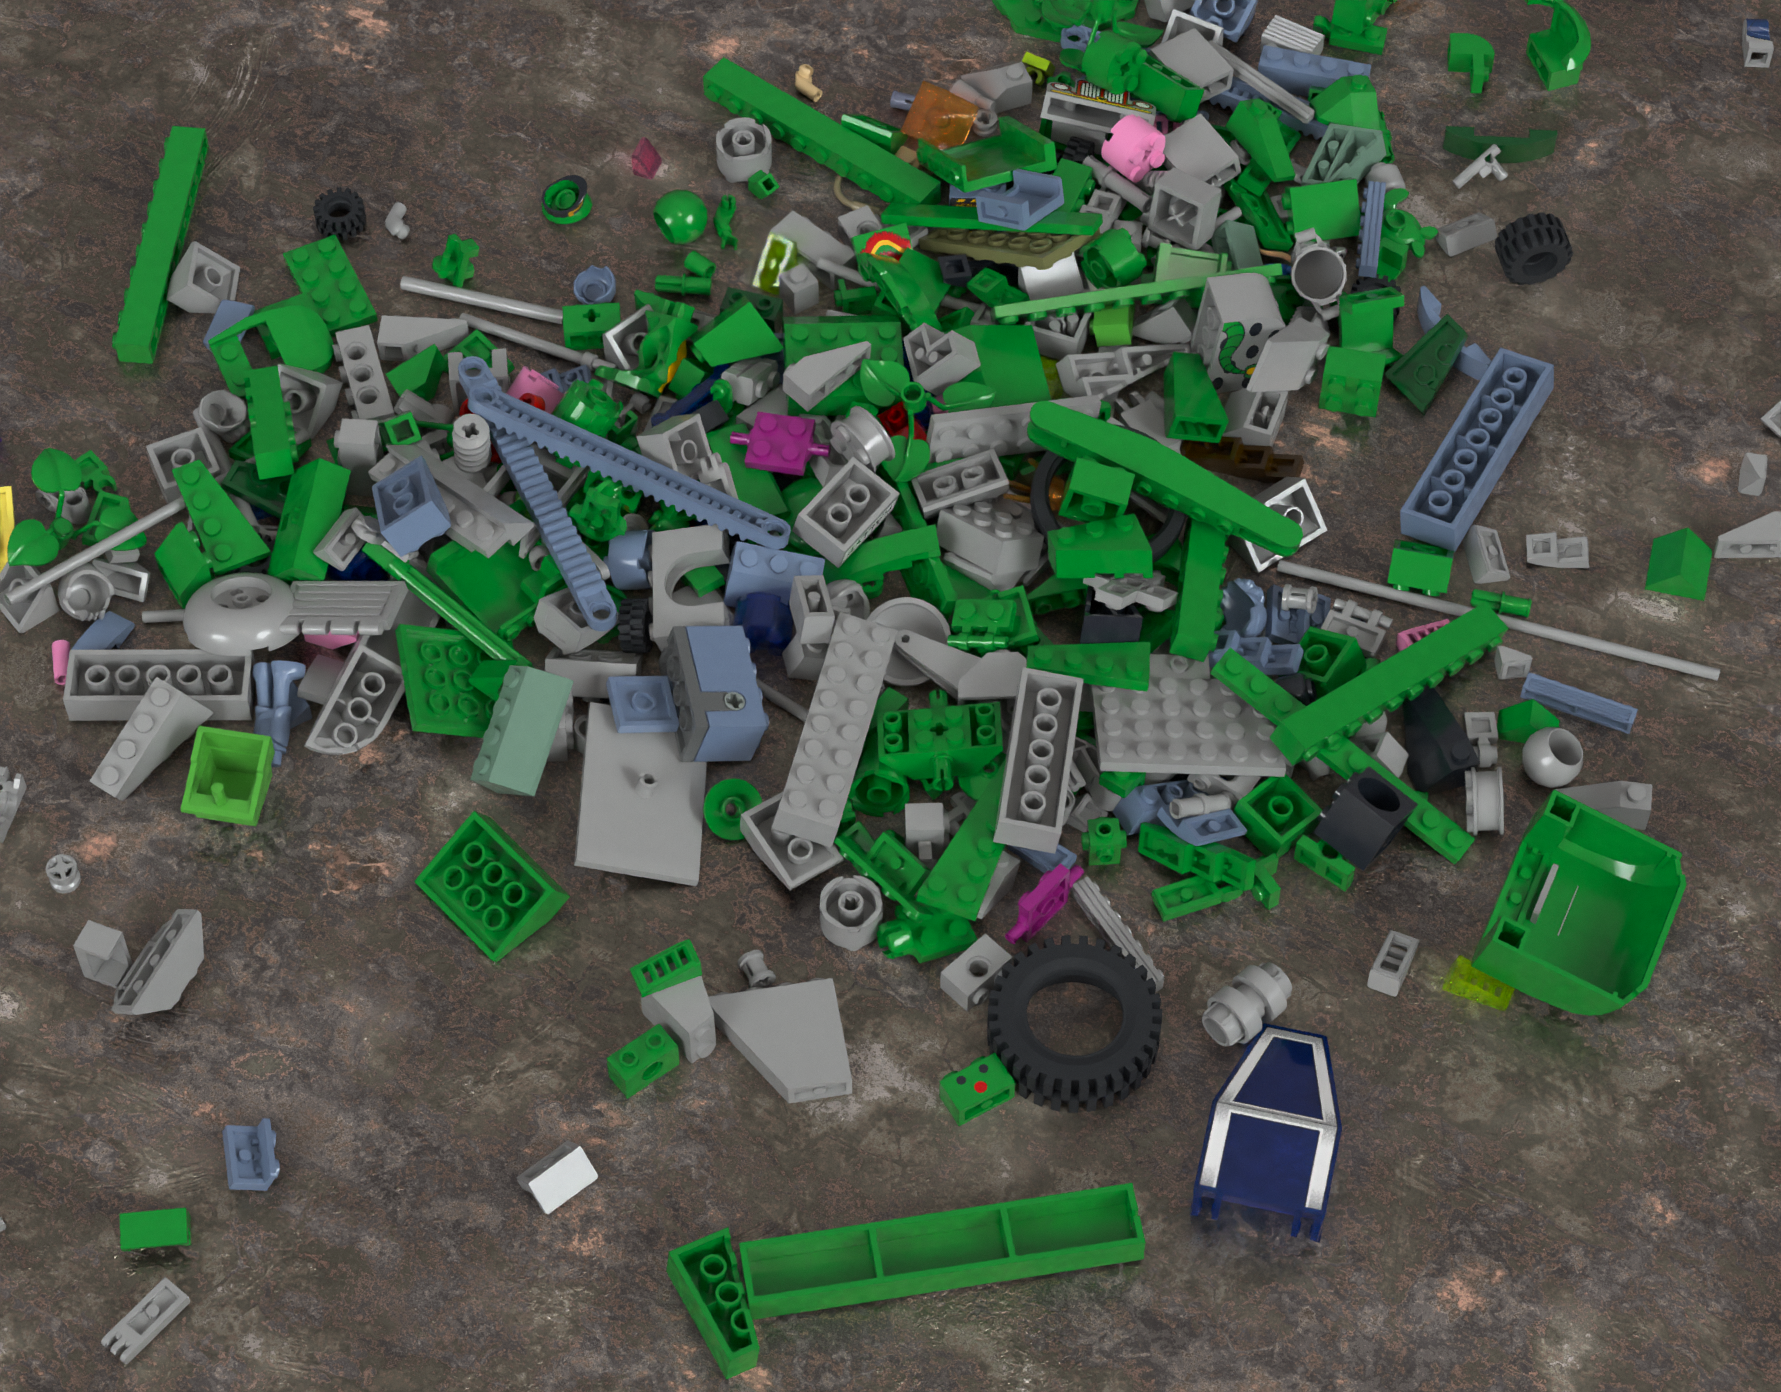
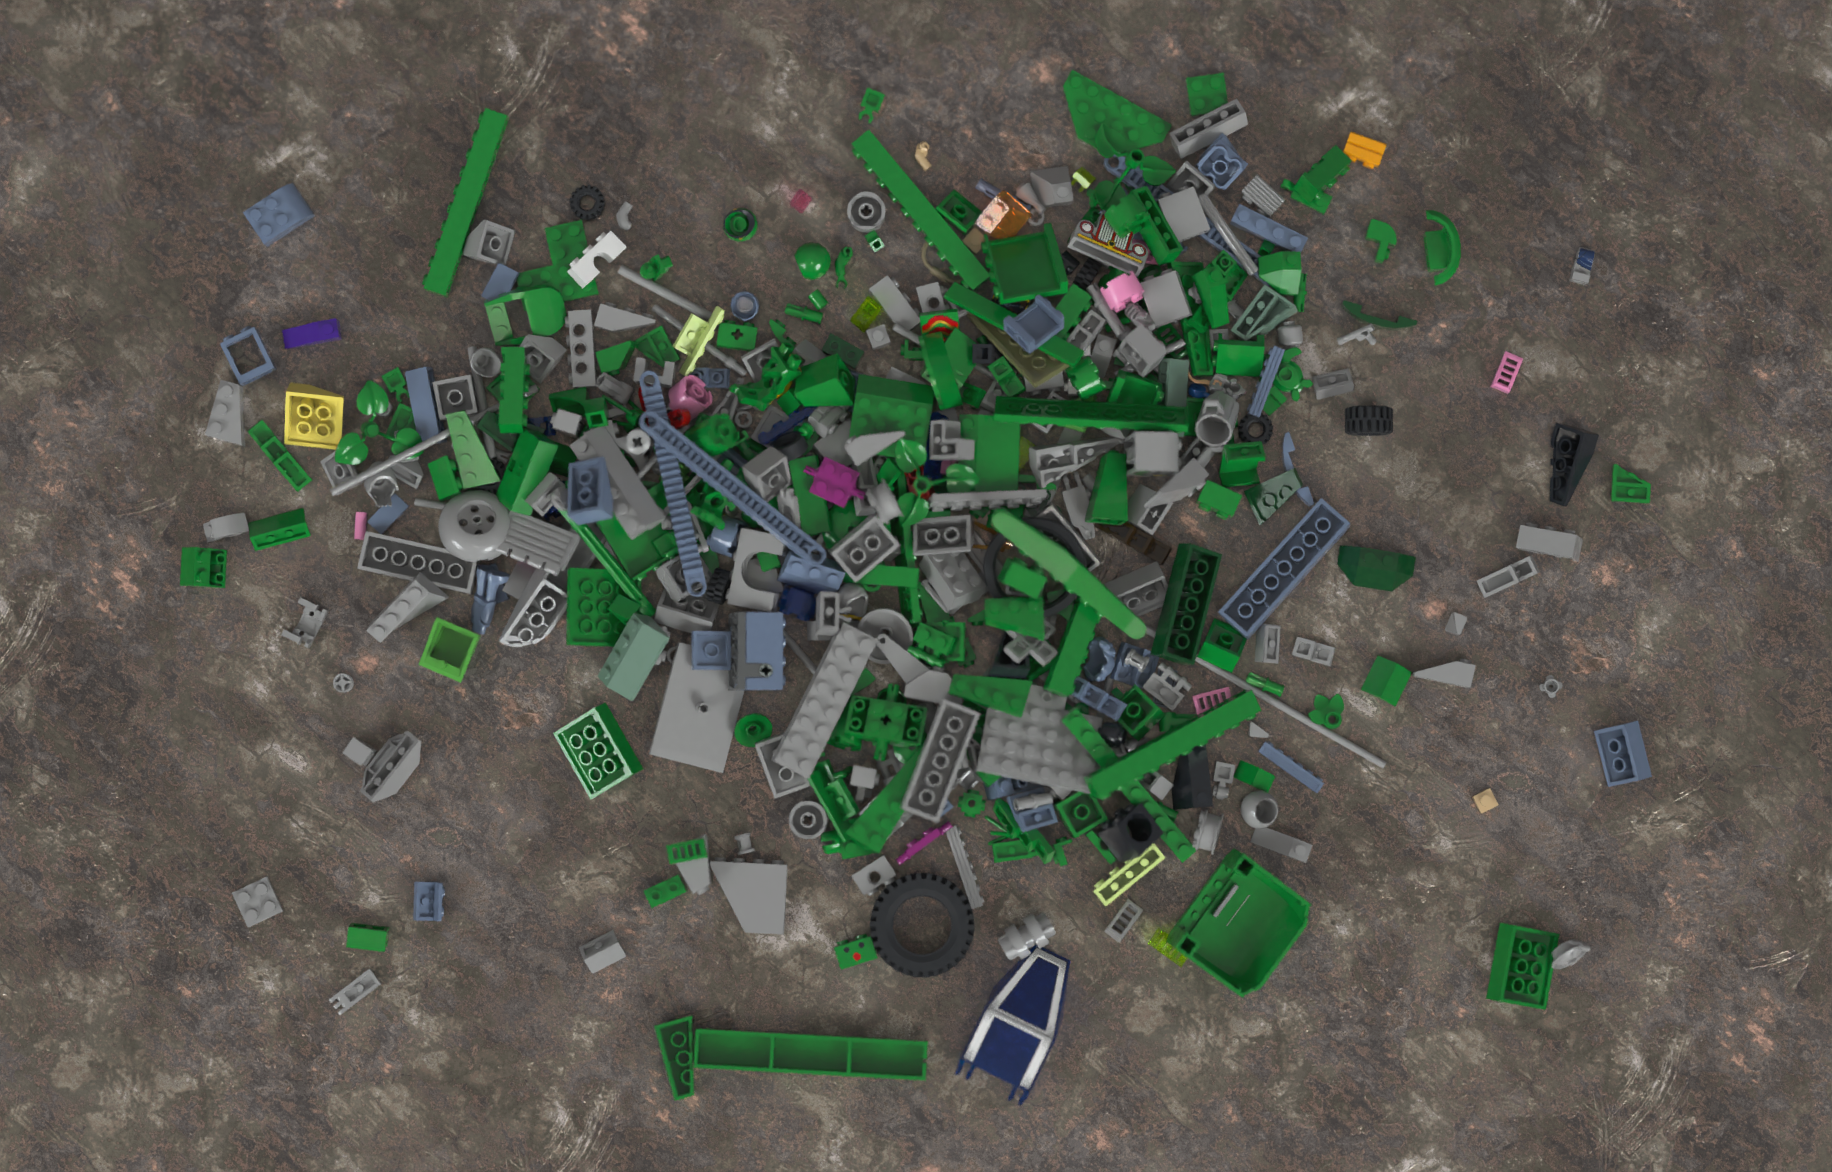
camera: 15 degrees right, 30 degrees up
none -> sand blue panel [405,367,447,444]
none -> white arch [567,231,626,288]
none -> yellowish green bracket [672,306,725,377]
none -> green plate [859,87,885,124]
none -> green plant [985,816,1019,845]
none -> yellowish green brick [1093,843,1166,906]
none -> dark green brick [1150,543,1222,665]
none -> green plate [1308,694,1344,729]
none -> dark green wedge [1337,545,1416,592]
none -> bright pink slope [1490,351,1523,394]

